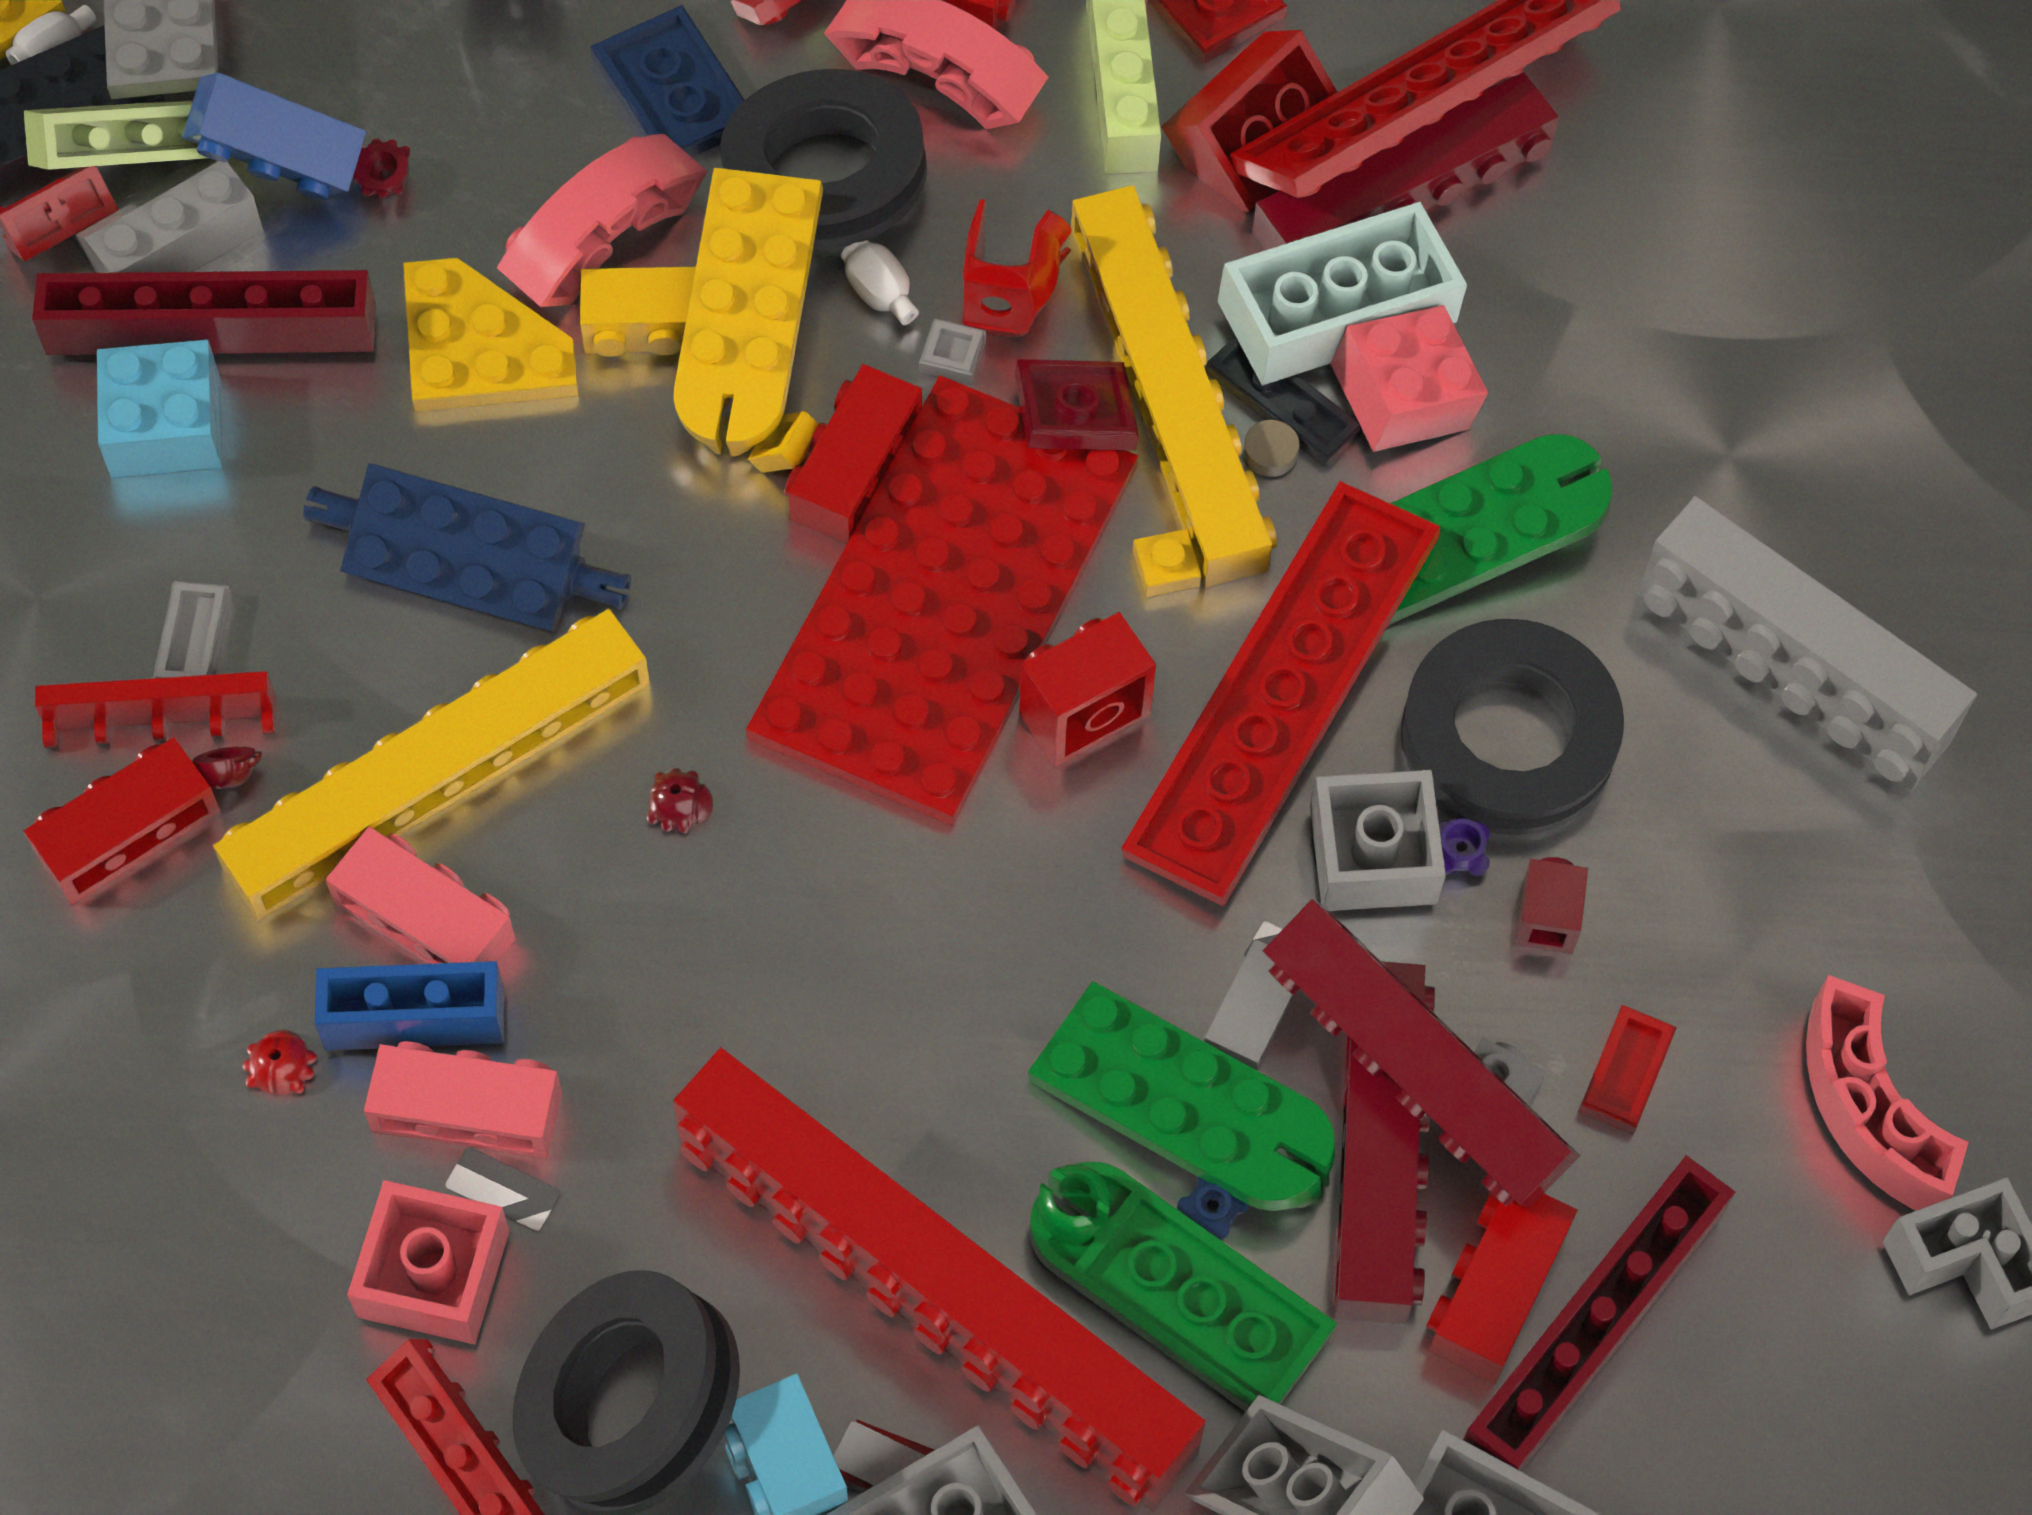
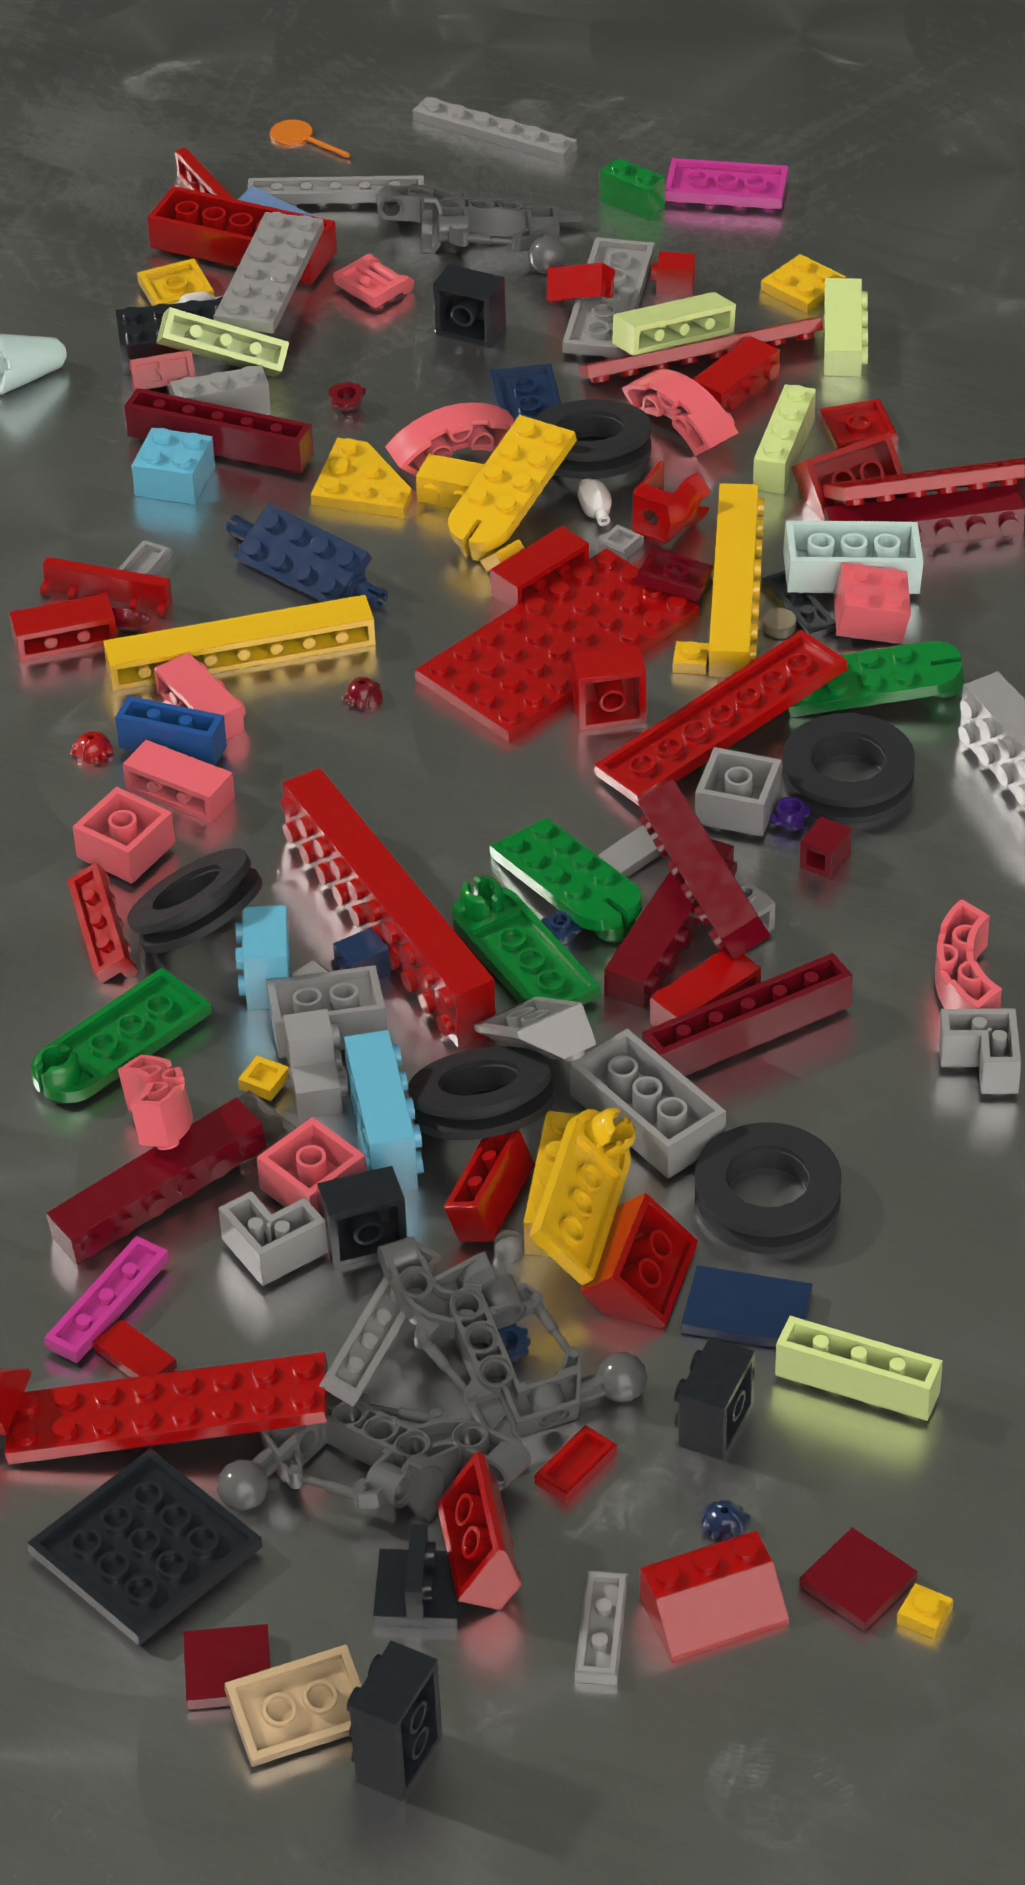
camera: 25 degrees right, 20 degrees down
blue brick [182,72,366,200] -> none
sticker [445,1147,561,1231] -> none
red tile [1578,1005,1677,1135] -> none
none -> dark blue brick [331,928,390,979]

